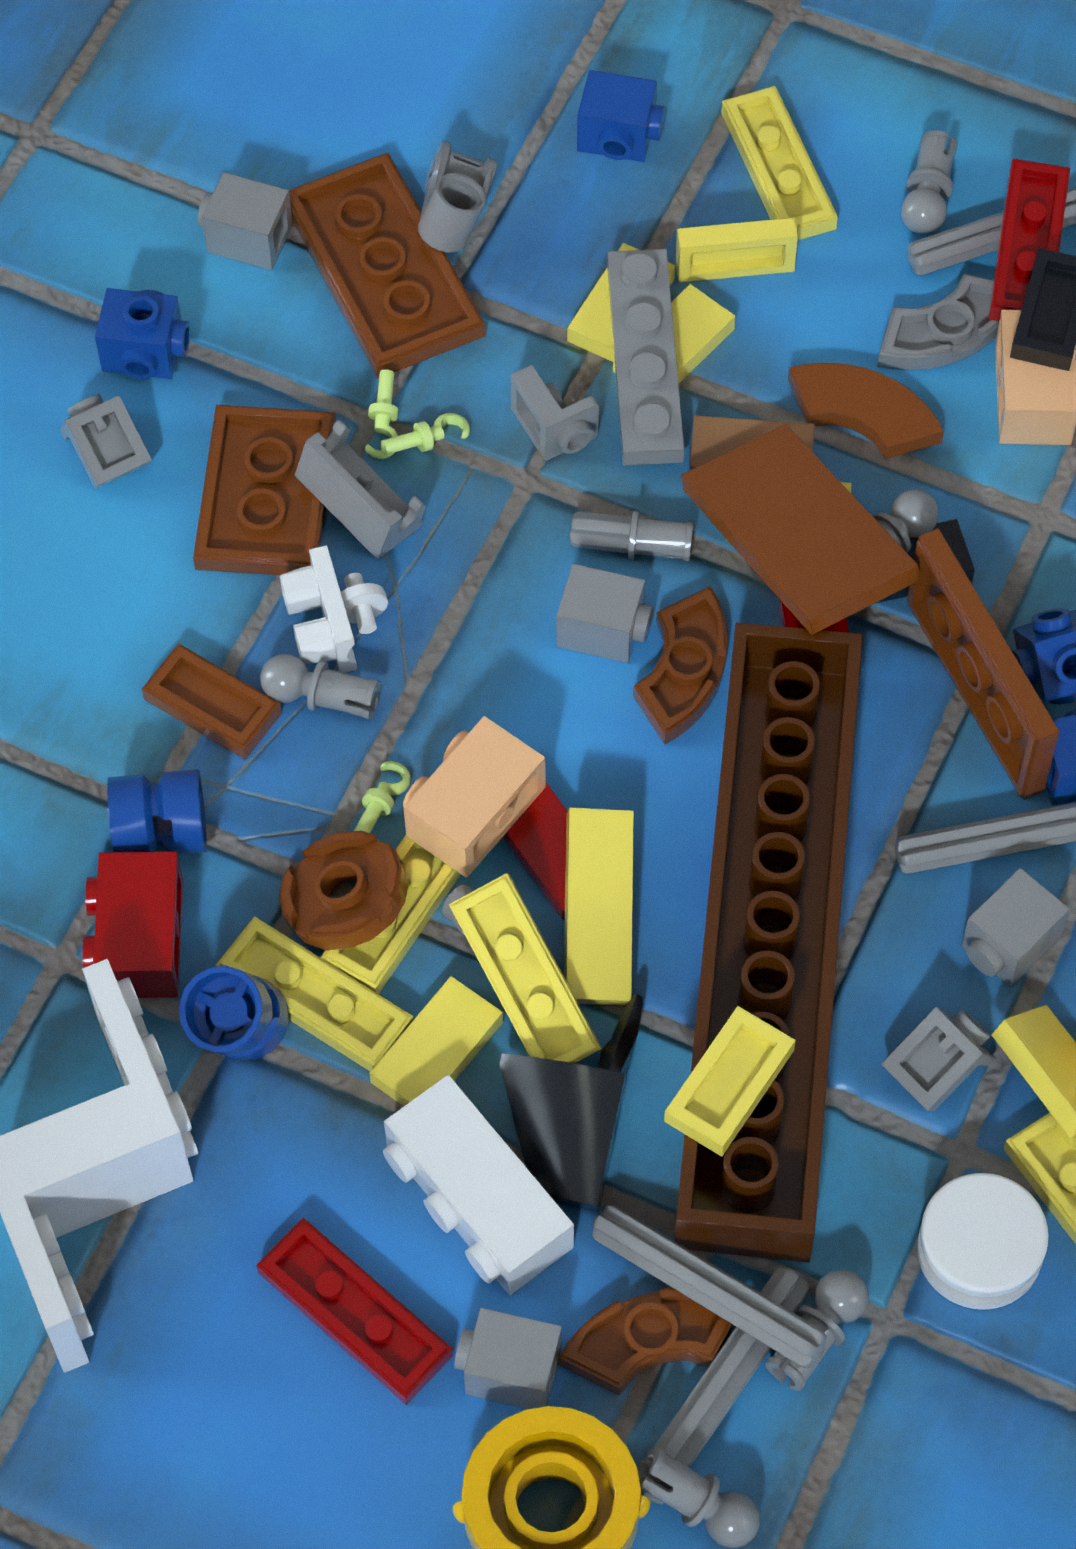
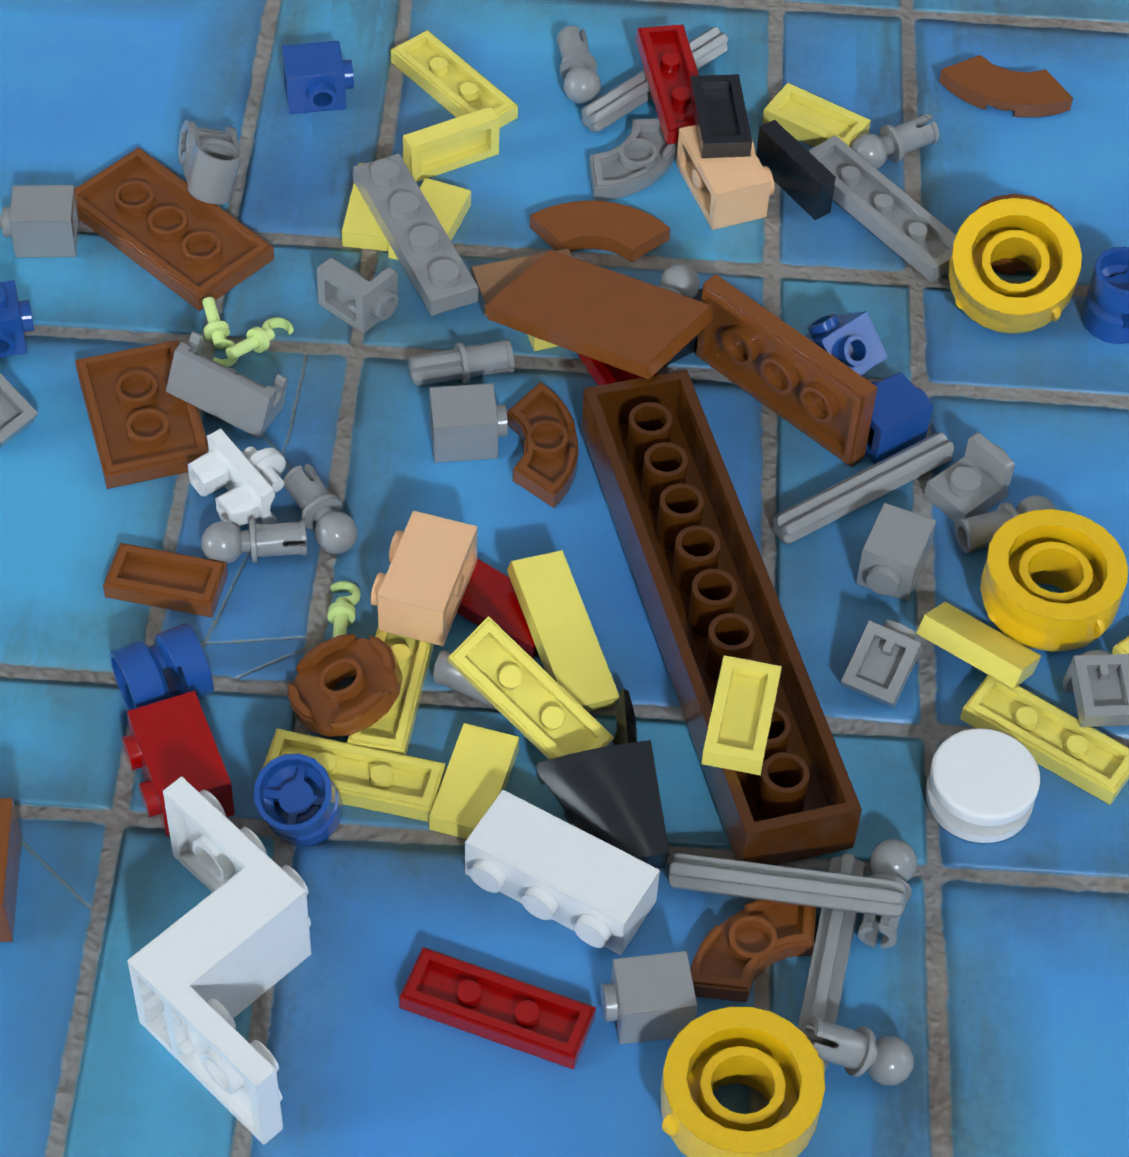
camera: 25 degrees left, 10 degrees down
none -> light grey pin [283,464,358,554]

